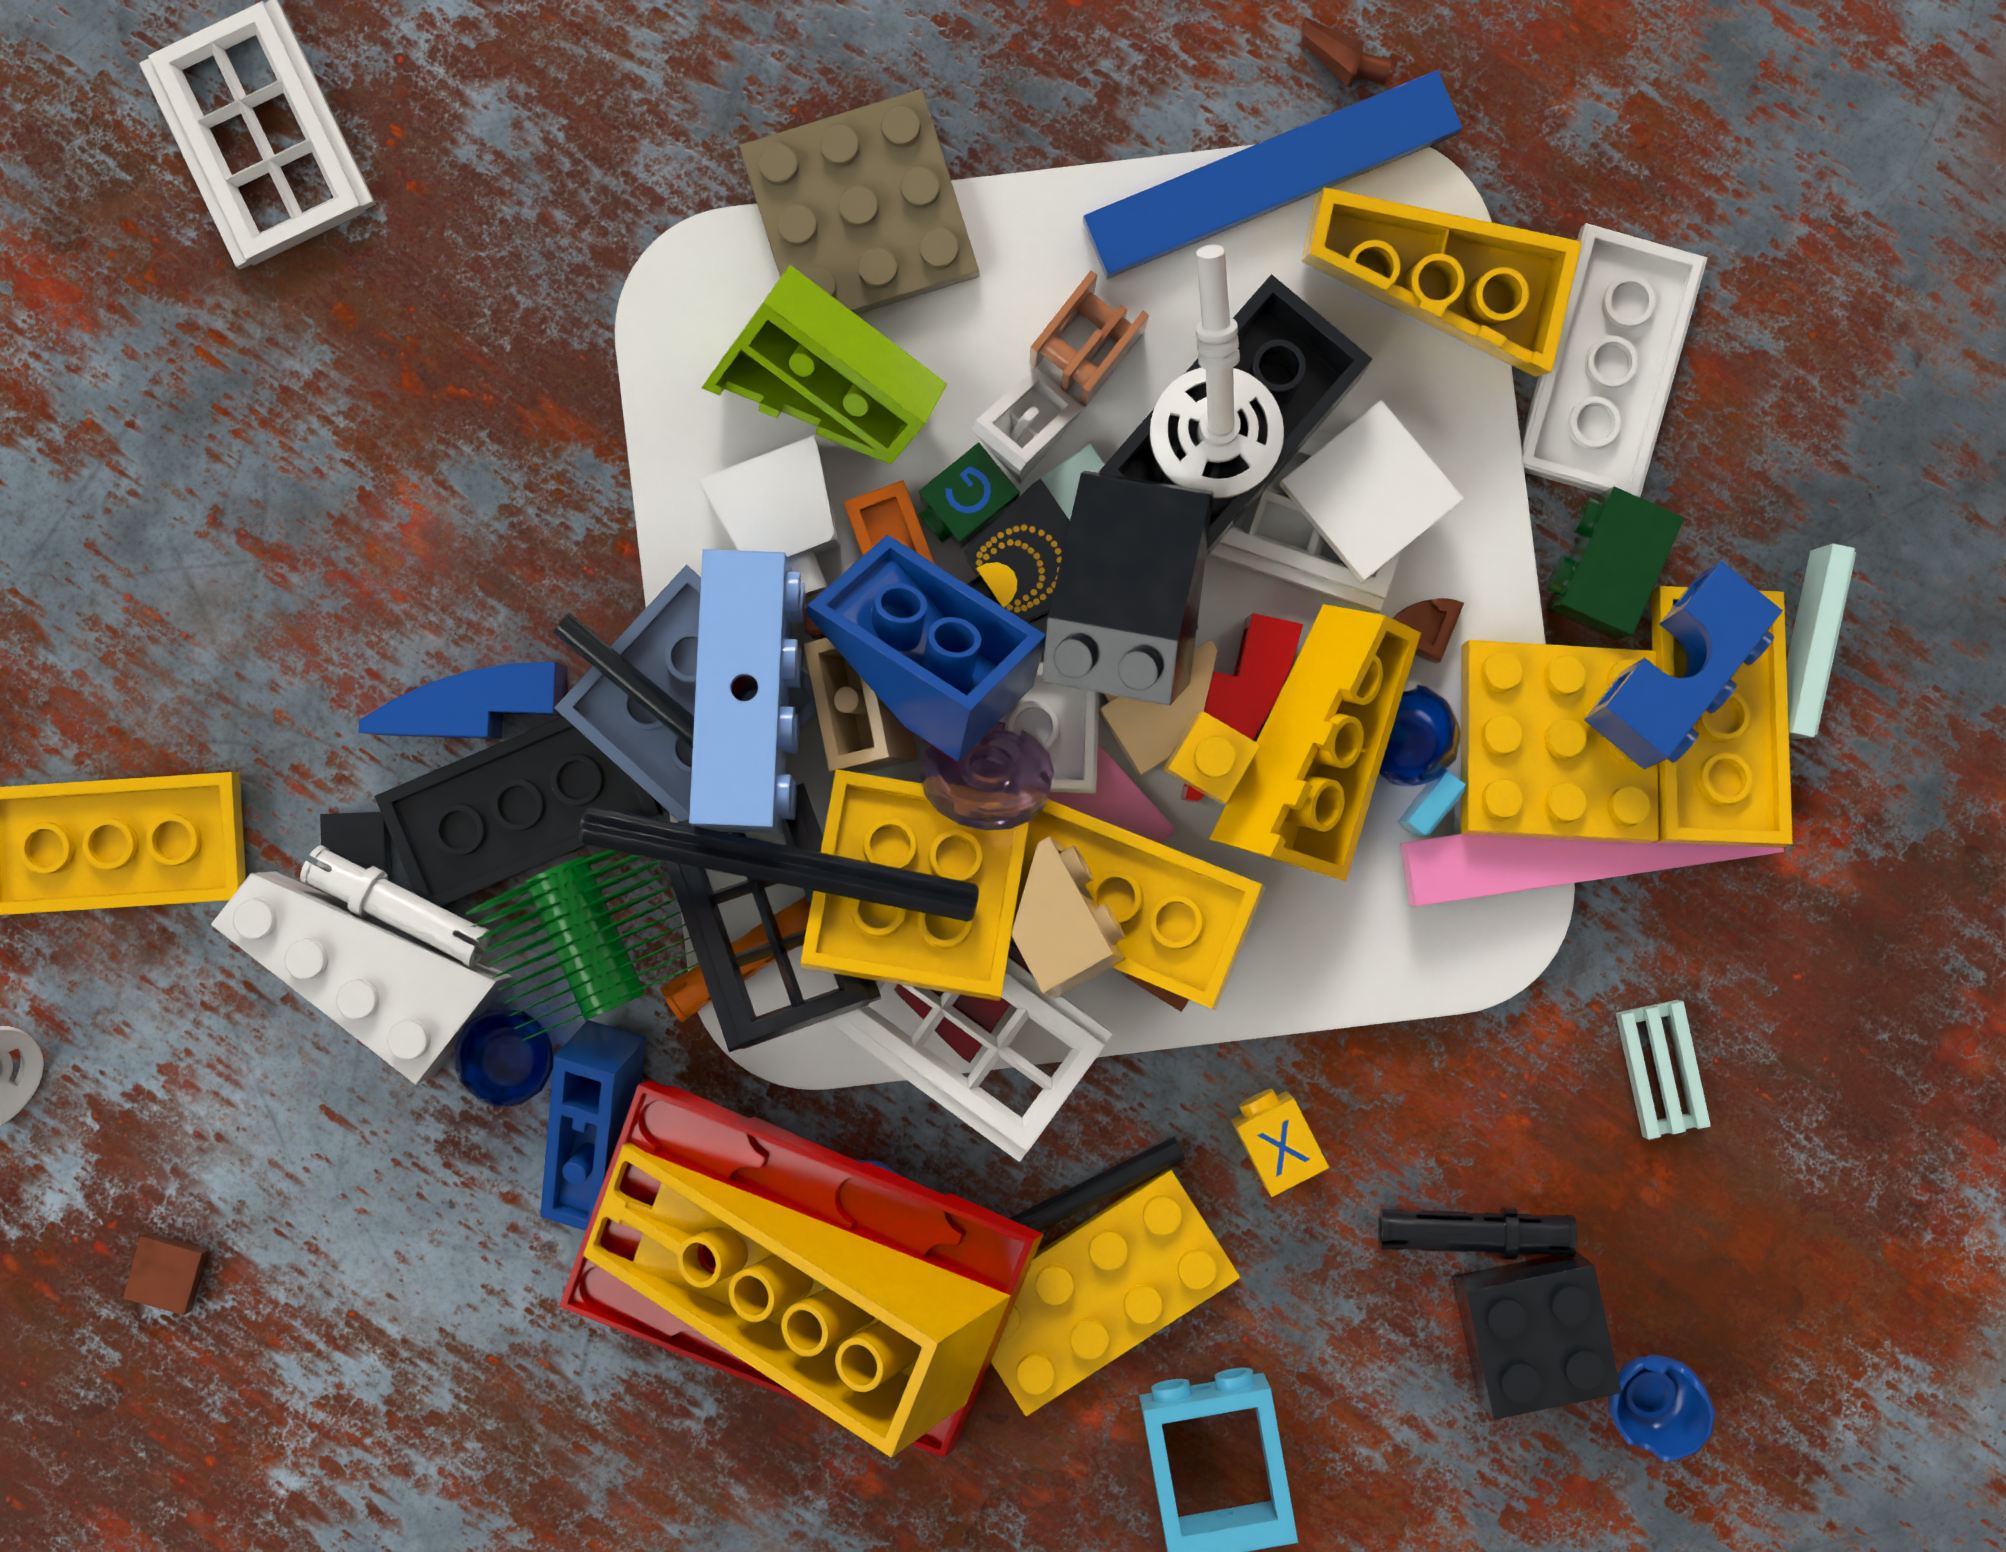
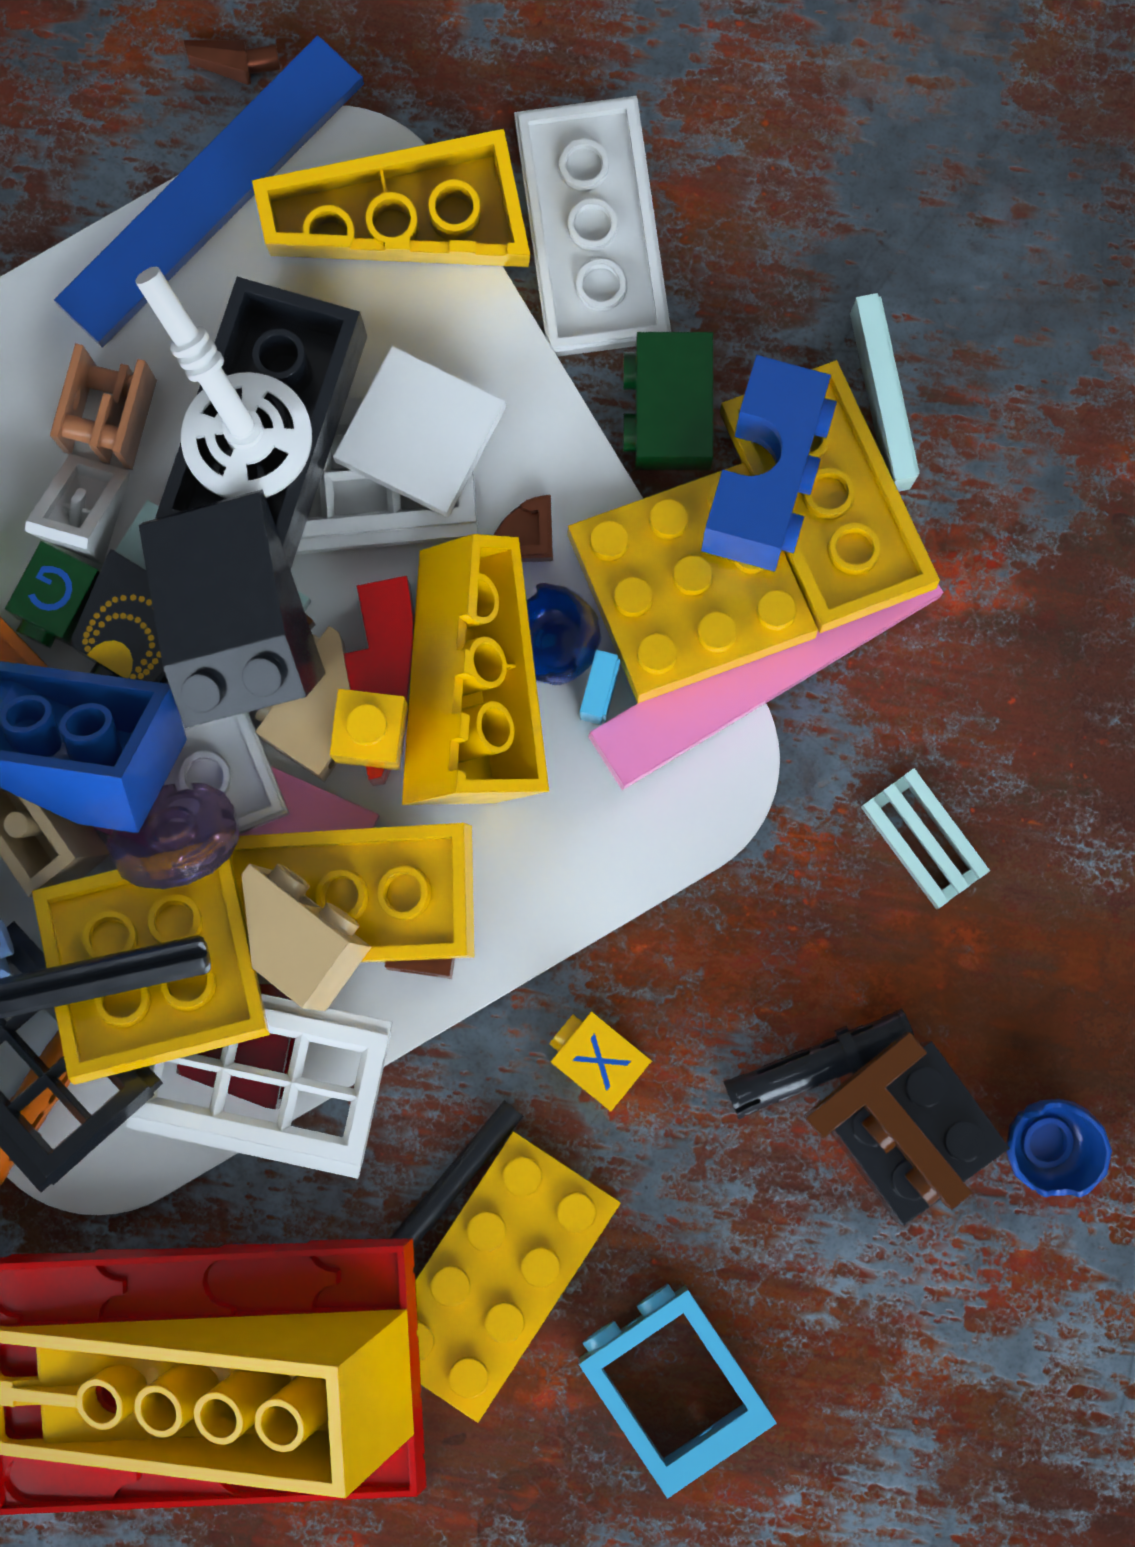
camera: 25 degrees left, 5 degrees down
none -> reddish brown bracket [803,1032,973,1210]

